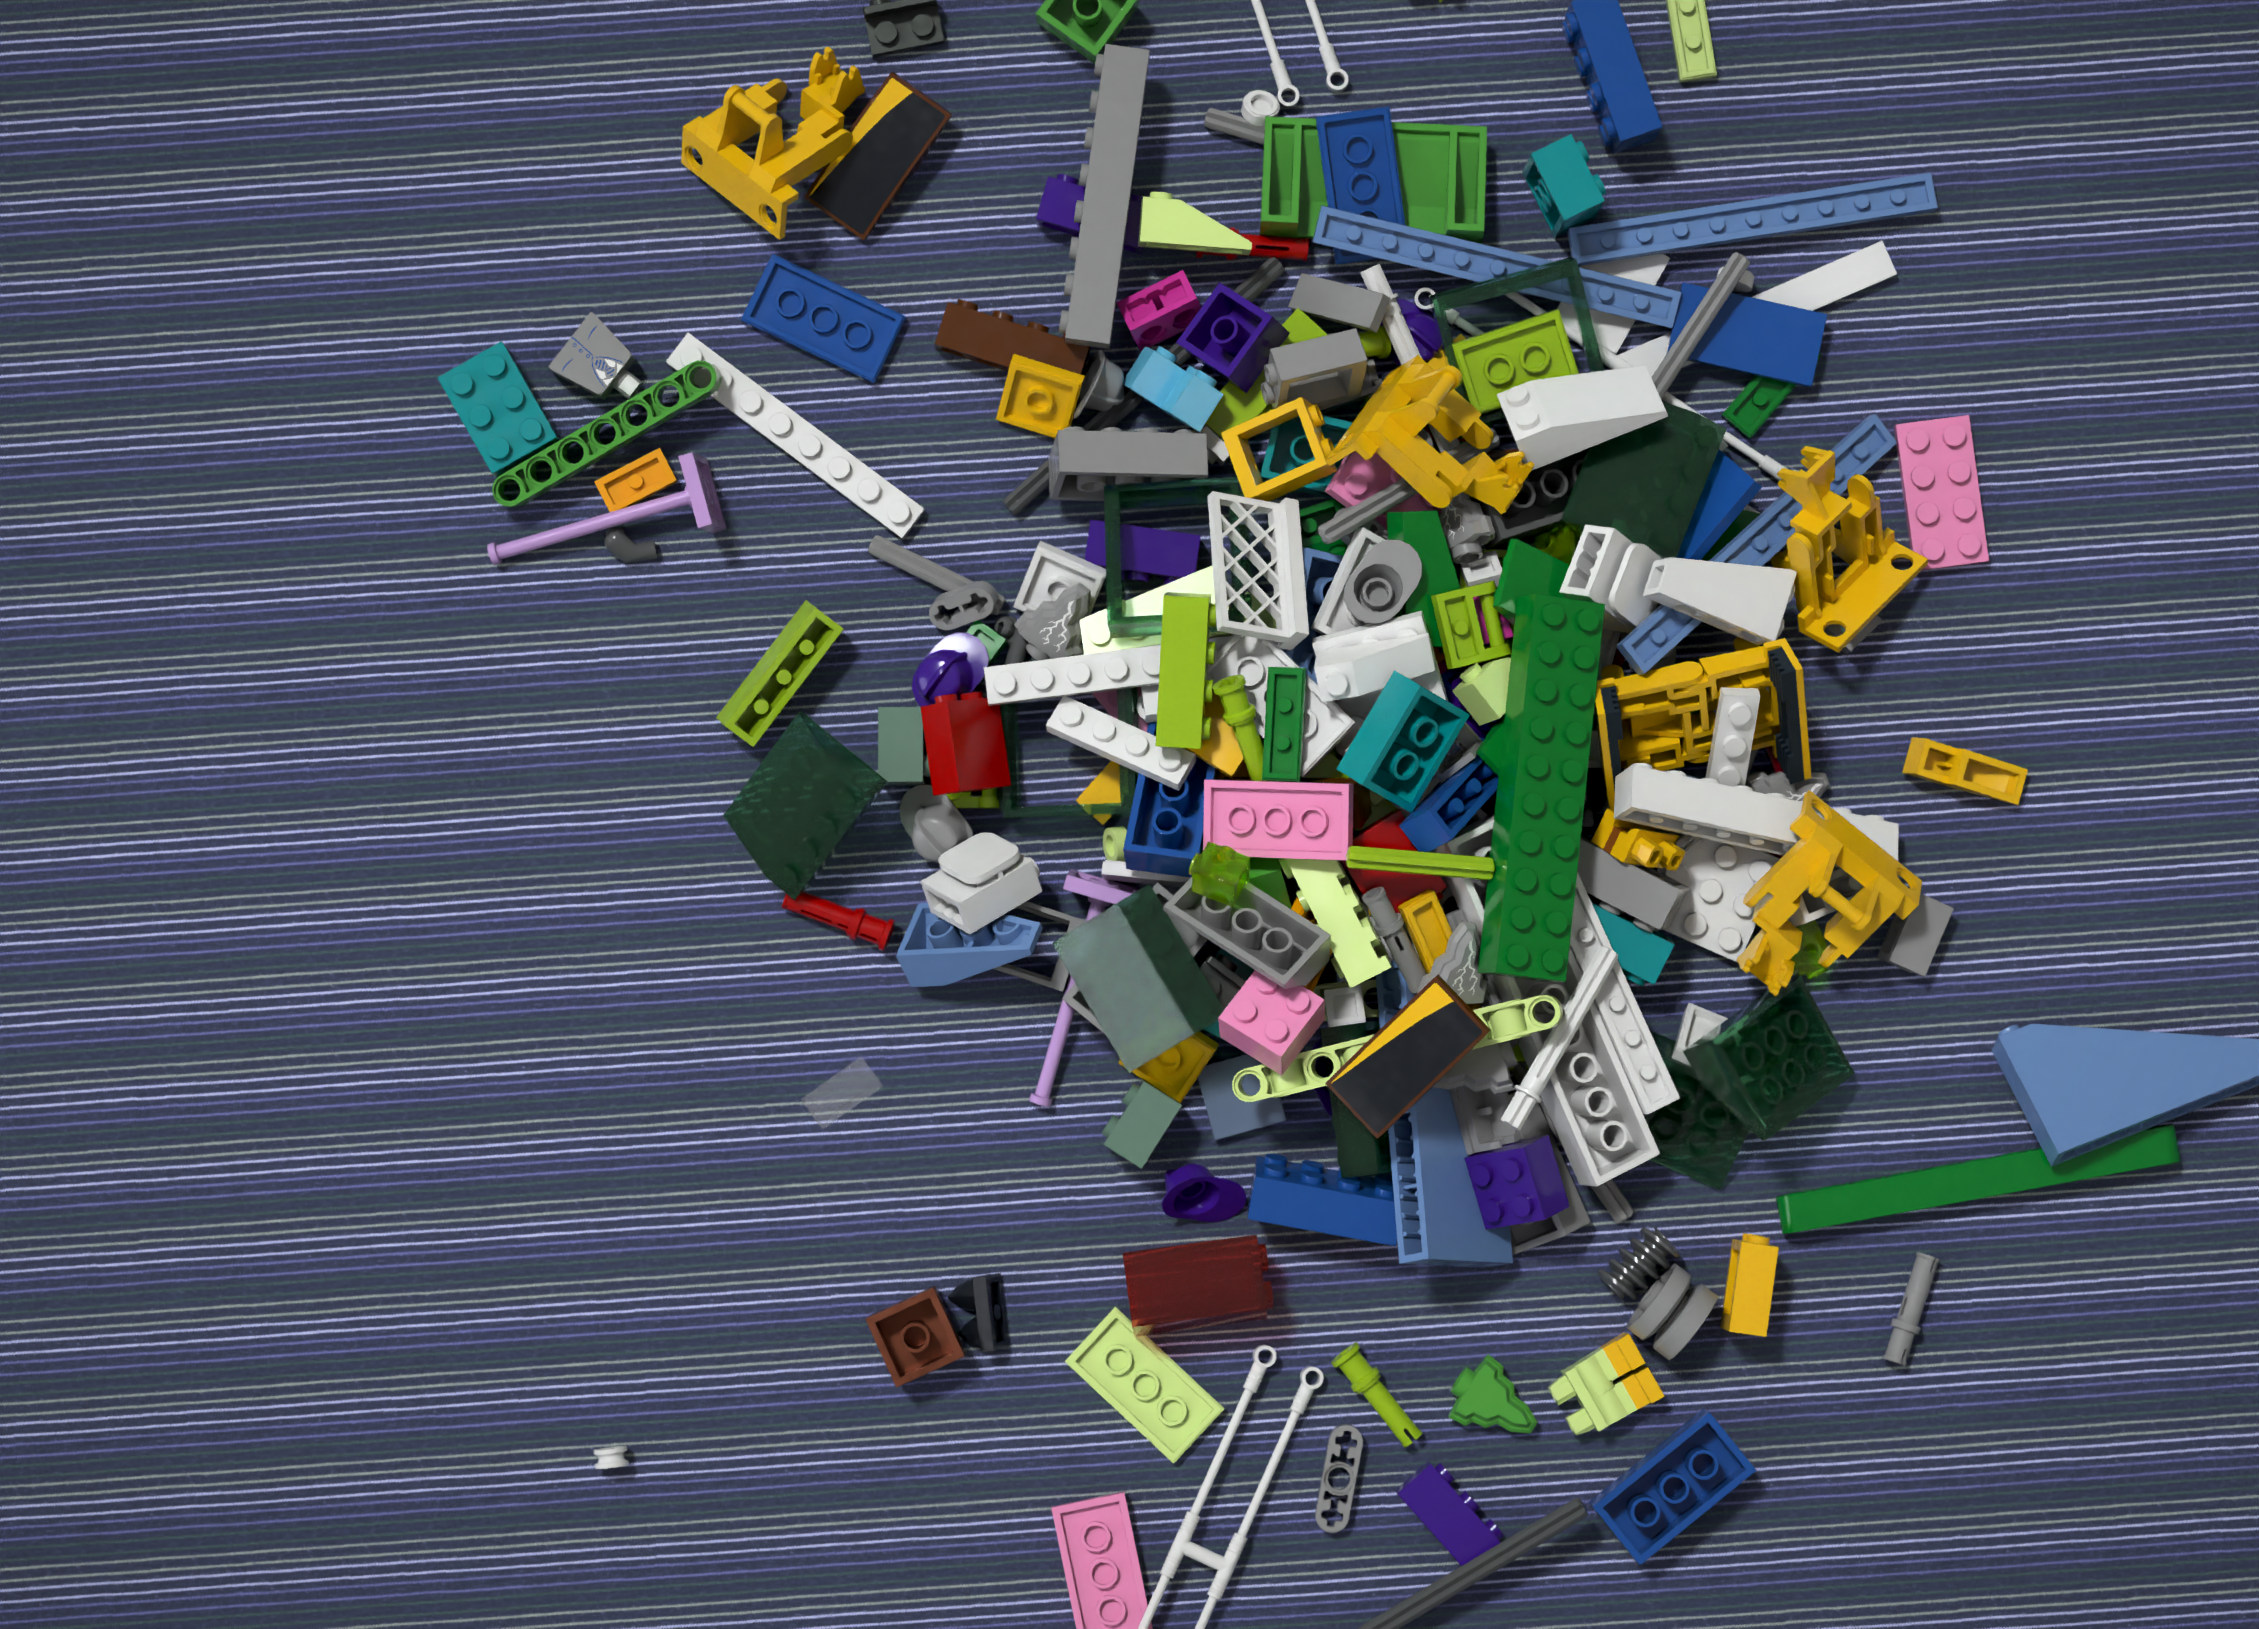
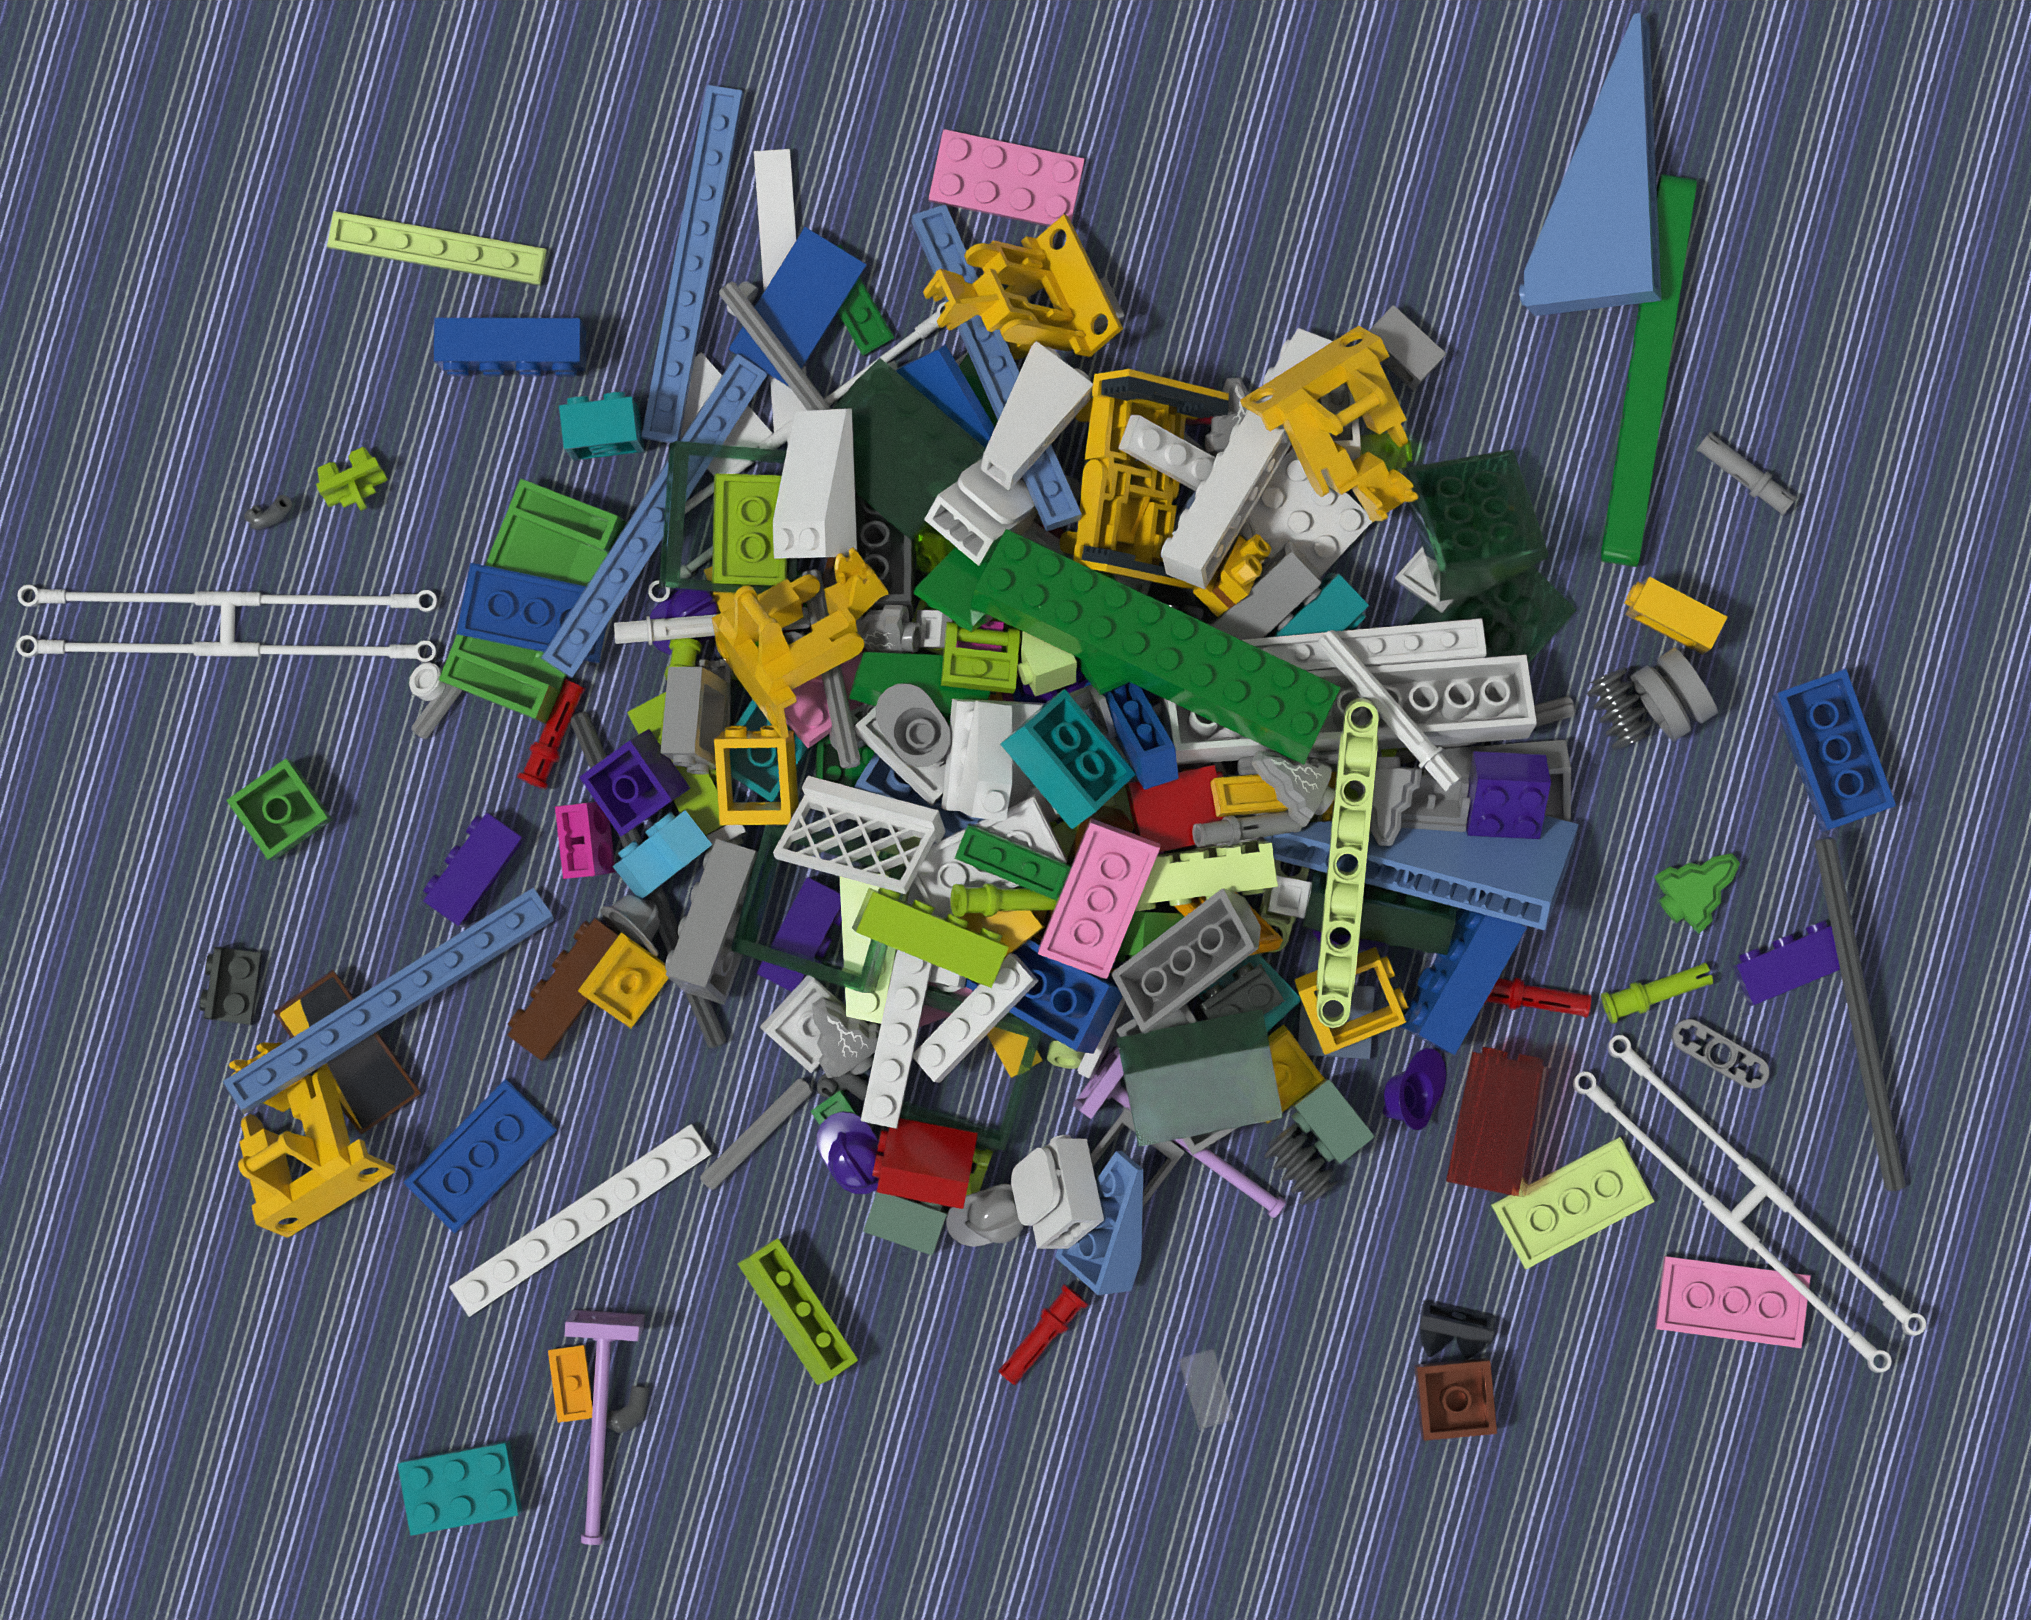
camera: 60 degrees left, 0 degrees up
bright green beam [492,360,722,507] -> none
light grey torso [548,312,643,400] -> none
clear green slope [723,711,888,900] -> none
light grey beam [929,581,998,630] -> none
light grey brick [1059,44,1150,349] -> none
yellowish green slope [1138,192,1252,255] -> none
clear neon green brick [1189,842,1250,907] -> none
bright pink brick [1218,970,1325,1076] -> none
light grey tile [1288,273,1391,333] -> none
black slope [1325,974,1491,1139] -> none
lime axle [1346,846,1495,880] -> none
yellowish green hips [1547,1332,1665,1436] -> none
yellow slope [1902,737,2028,805] -> none
none -> medium blue plate [223,888,554,1115]
none -> dark grey piece [1264,1122,1340,1205]
none -> yellow window [1294,947,1408,1055]
none -> red pin [1484,977,1591,1018]

